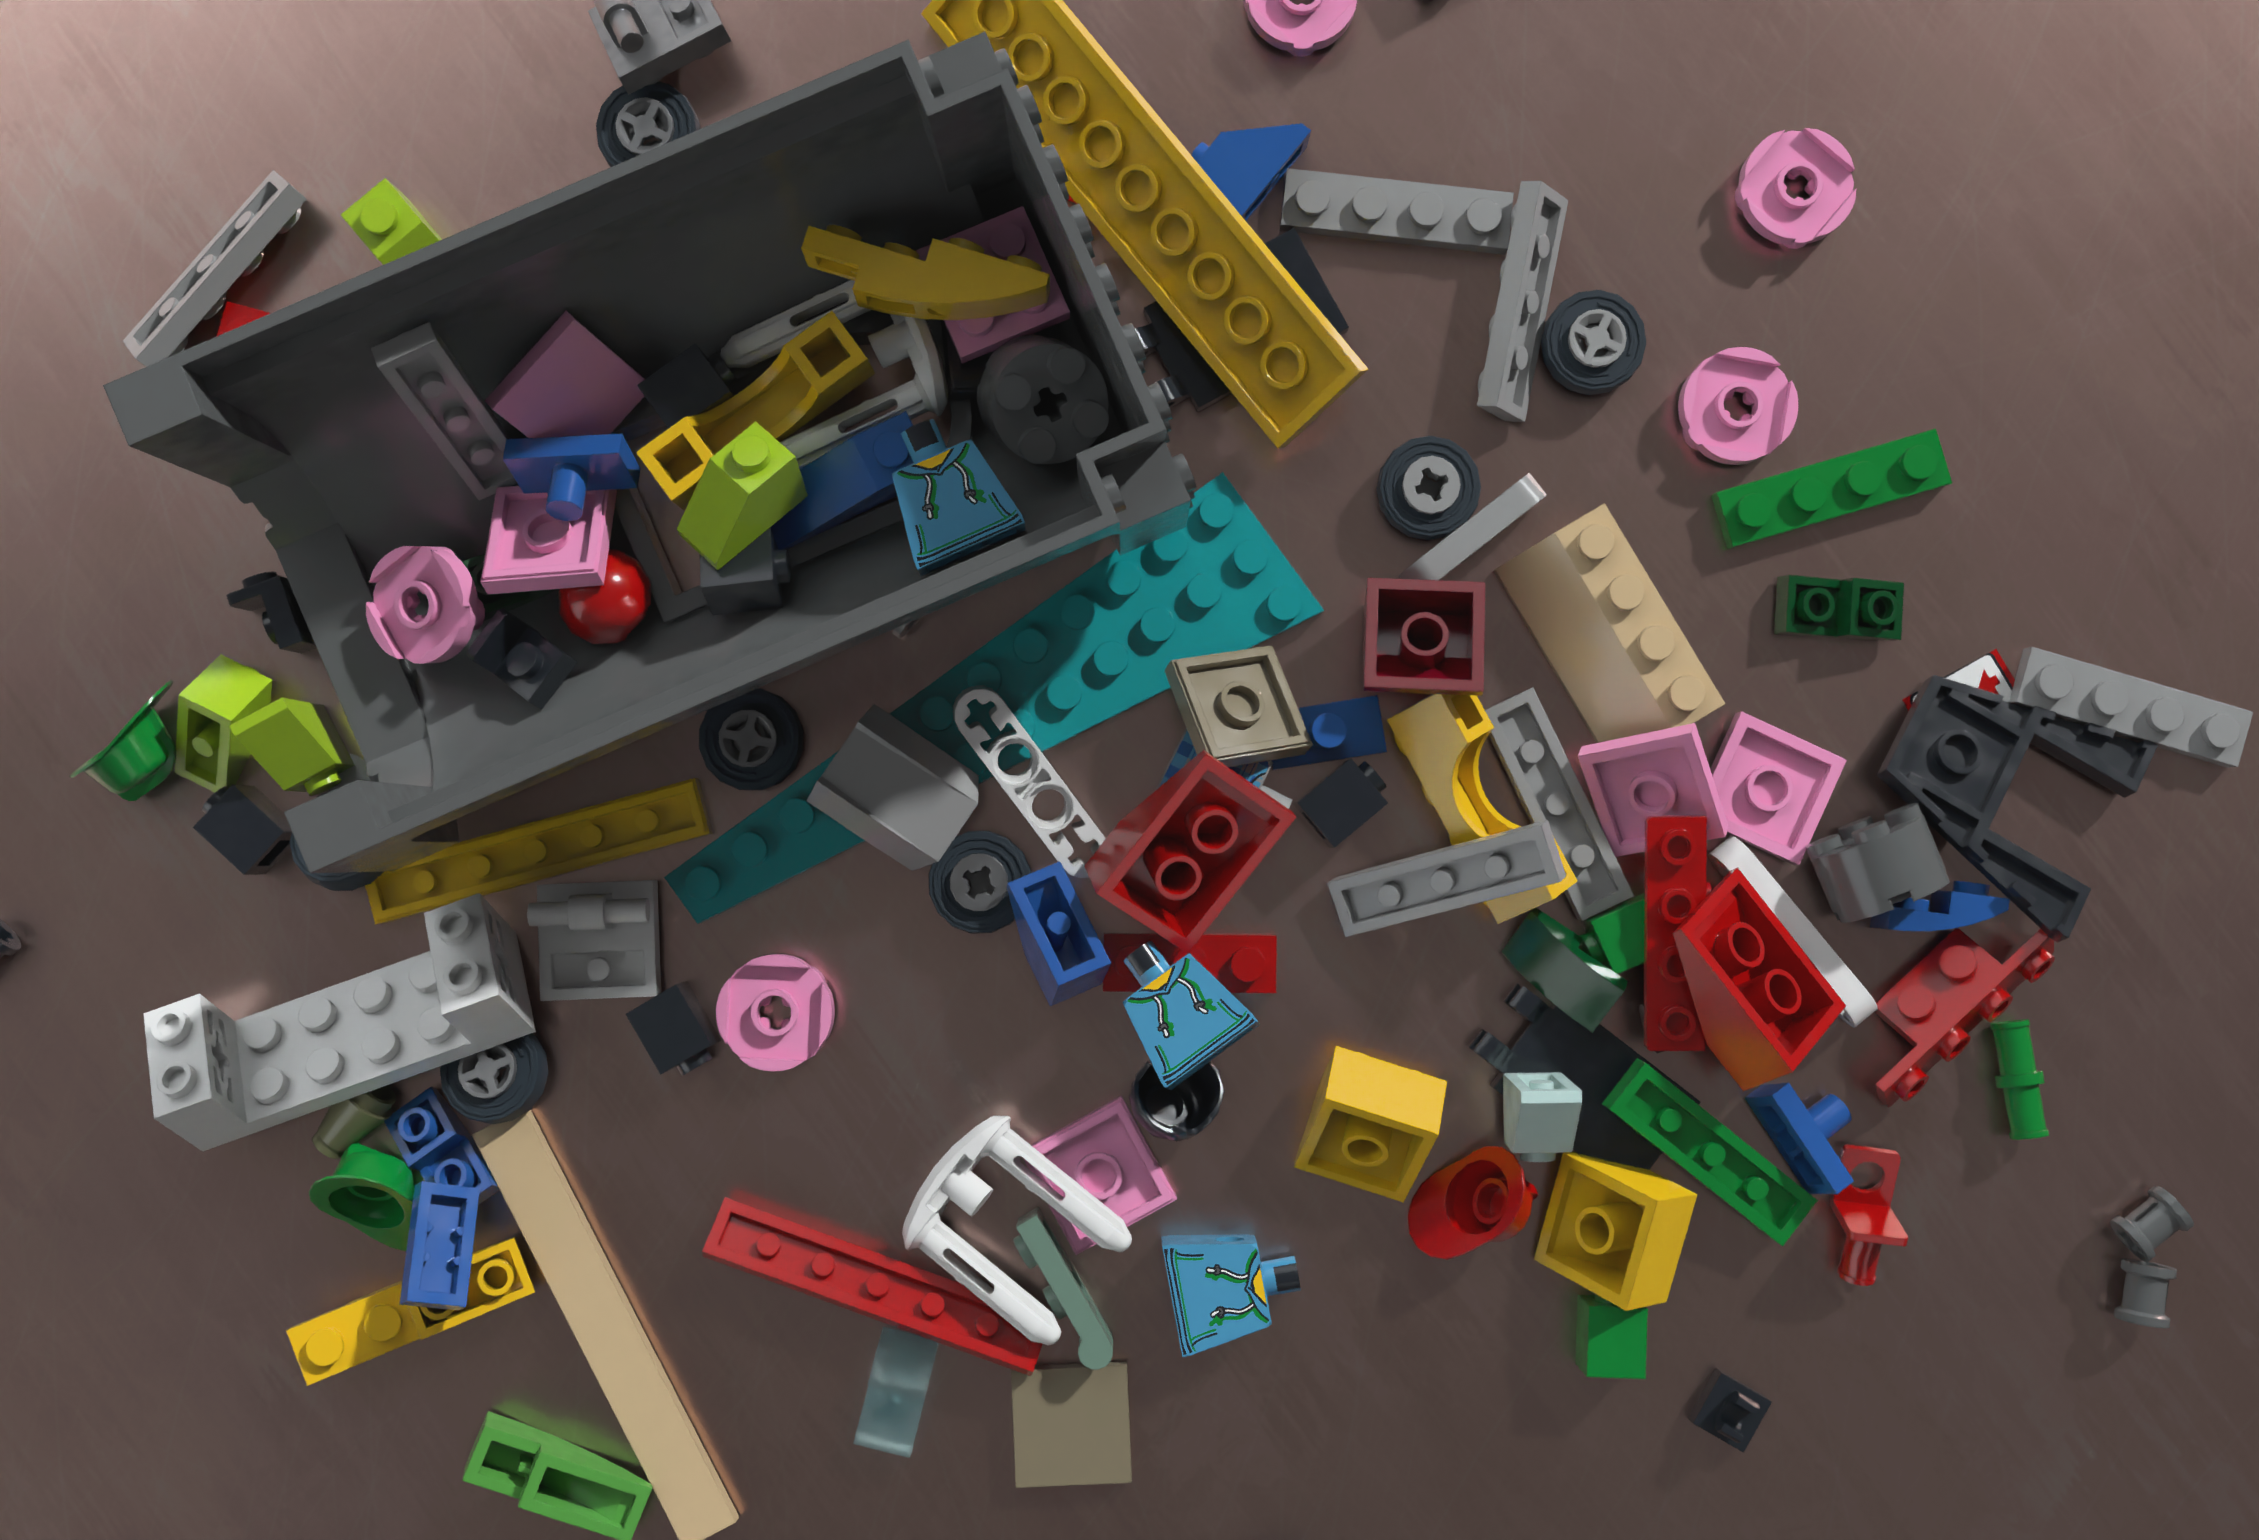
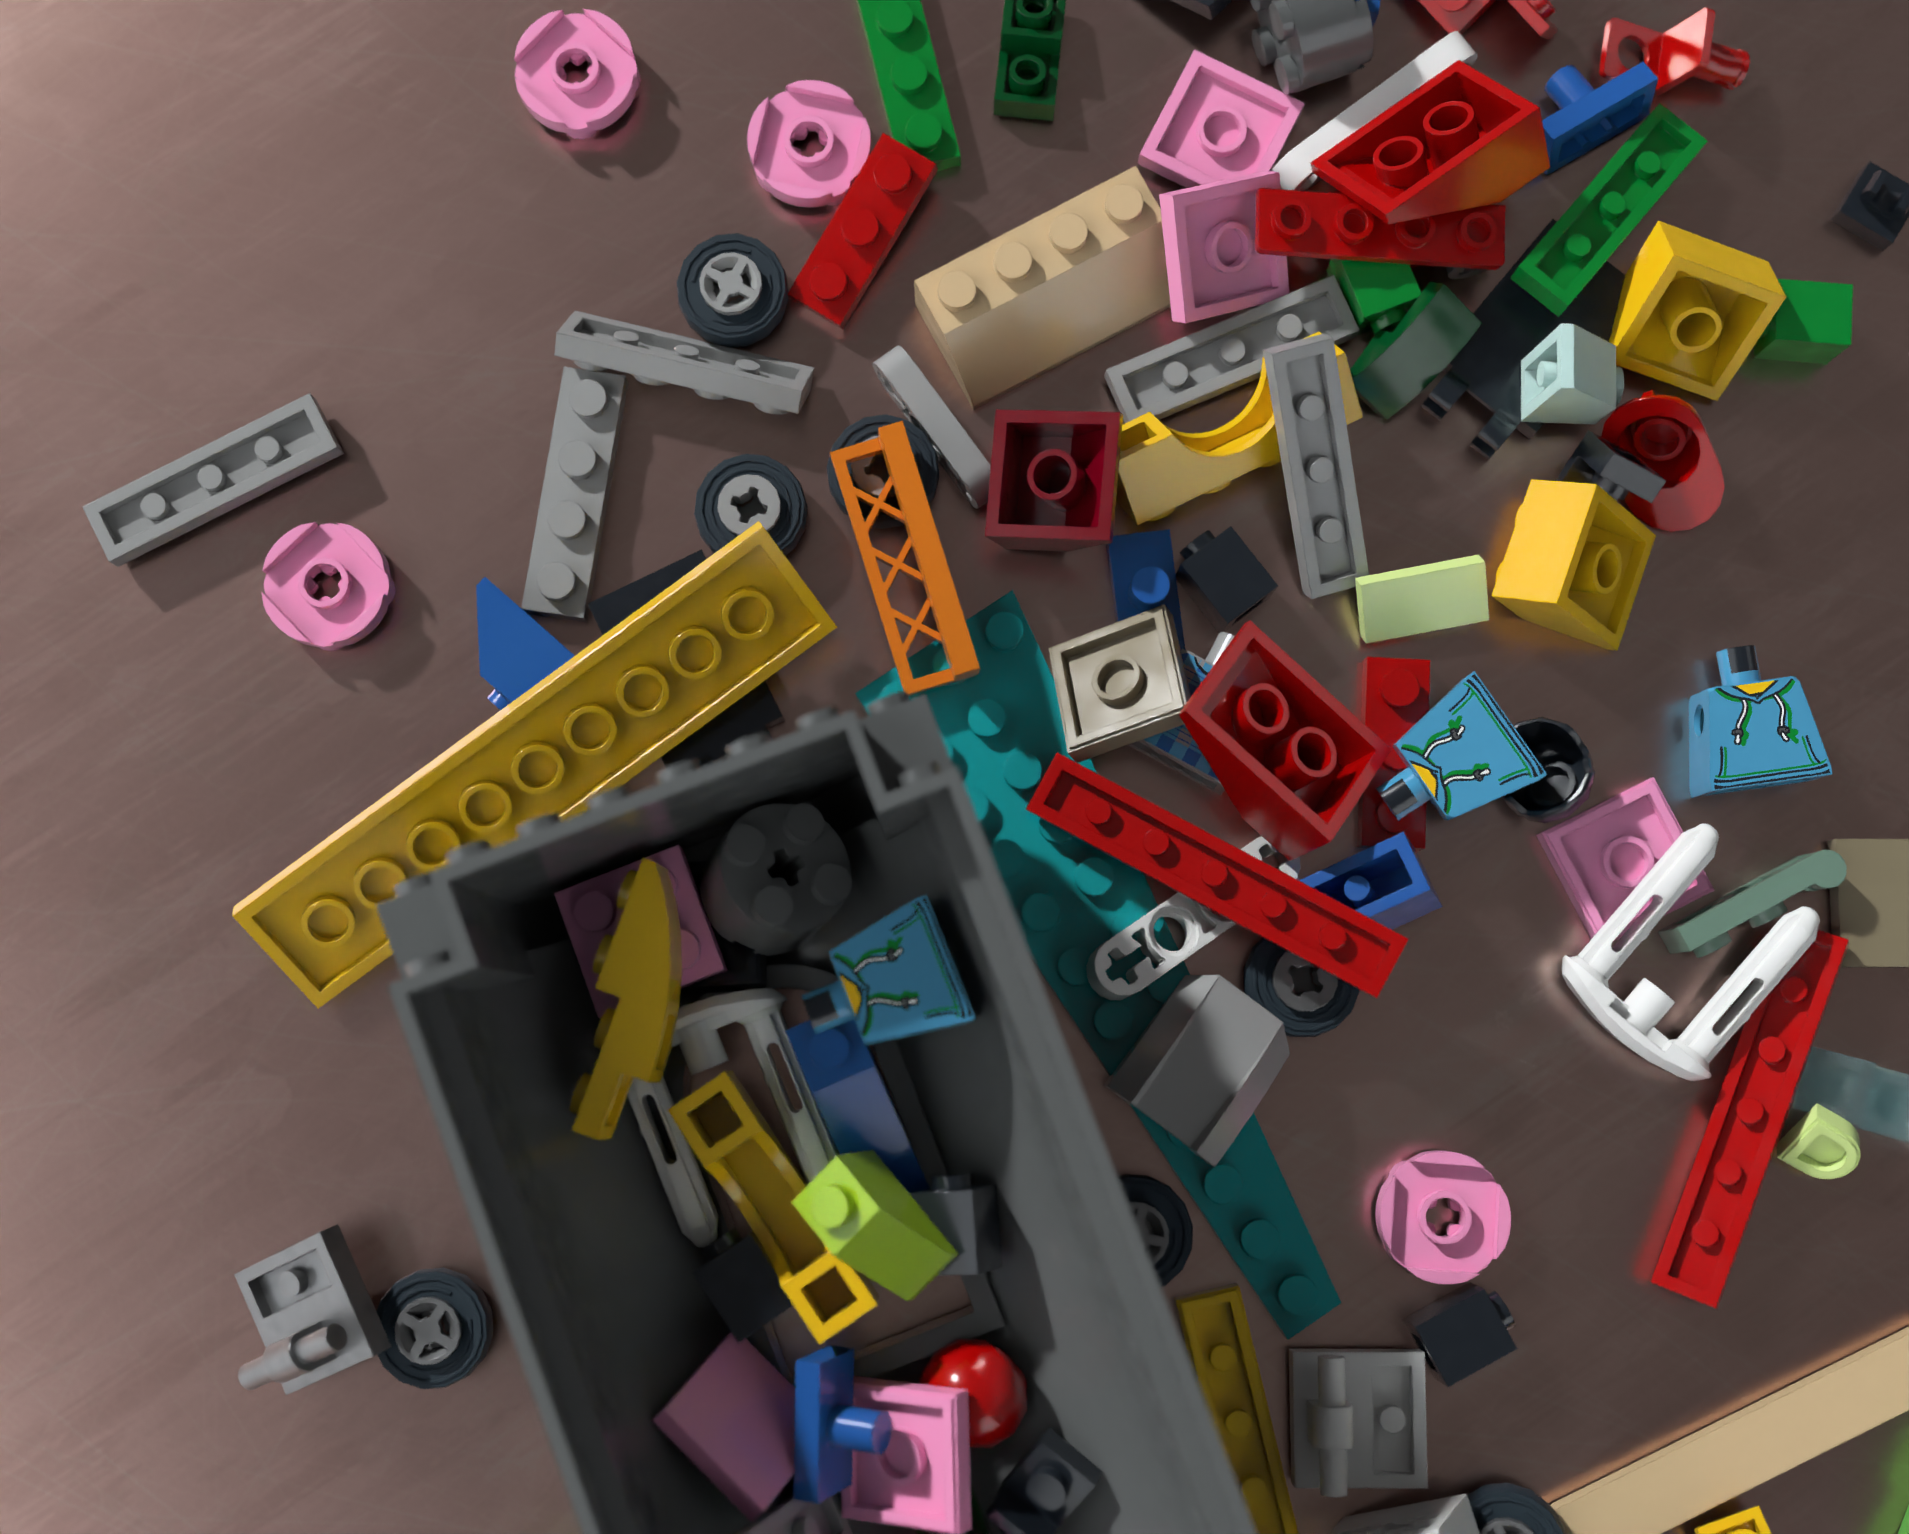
camera: 85 degrees left, 5 degrees down
none -> black wheel [694,454,808,556]
none -> red plate [788,133,938,329]
none -> orange fence [829,420,980,696]
none -> red plate [1026,752,1409,999]
none -> yellowish green tile [1355,555,1489,644]
none -> black bracket [1556,430,1666,503]
none -> yellowish green tile [1777,1103,1861,1179]

